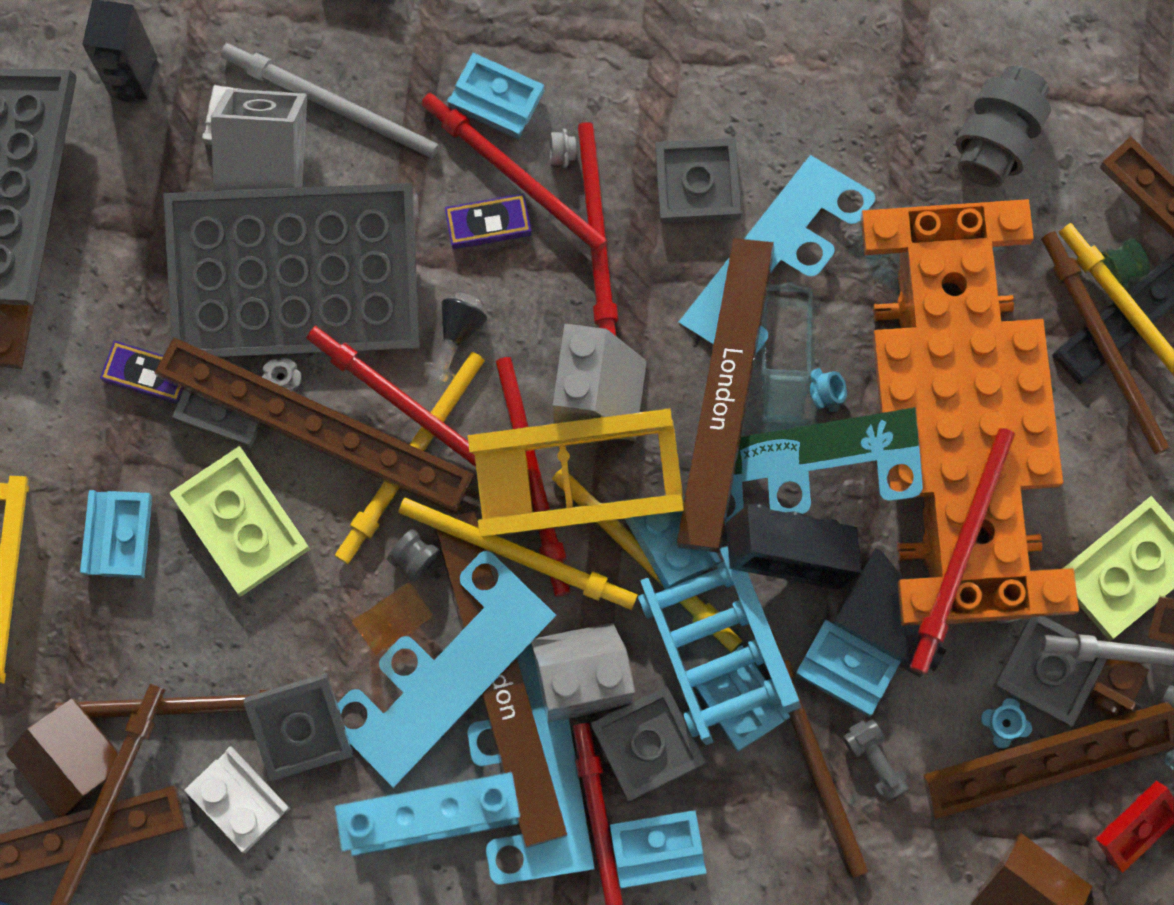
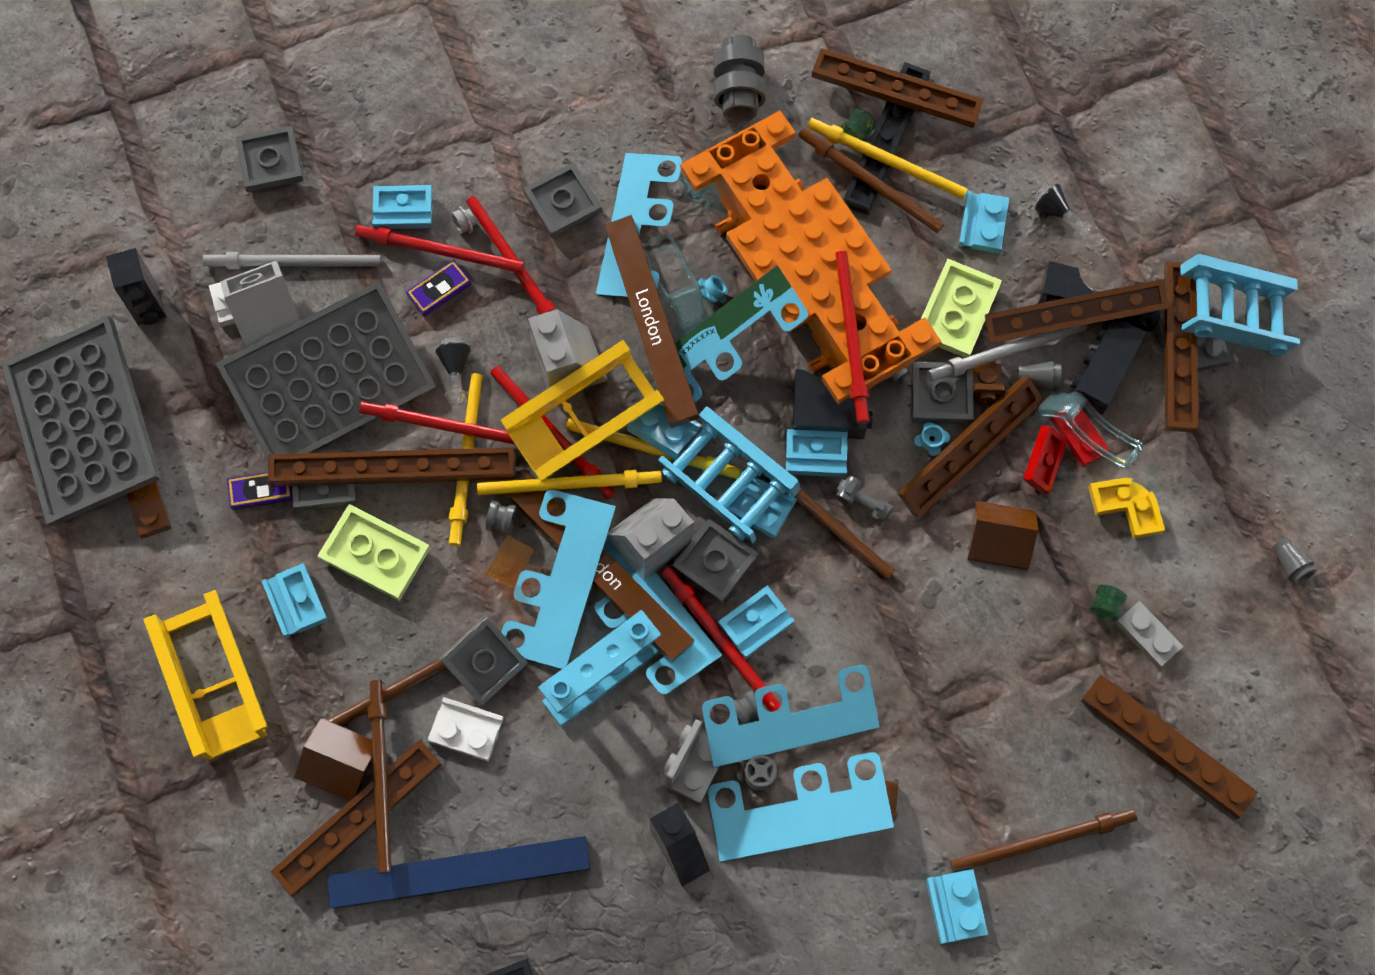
camera: 30 degrees left, 5 degrees down
light grey plate [262,357,302,392] -> none
black brick [726,504,862,590] -> none

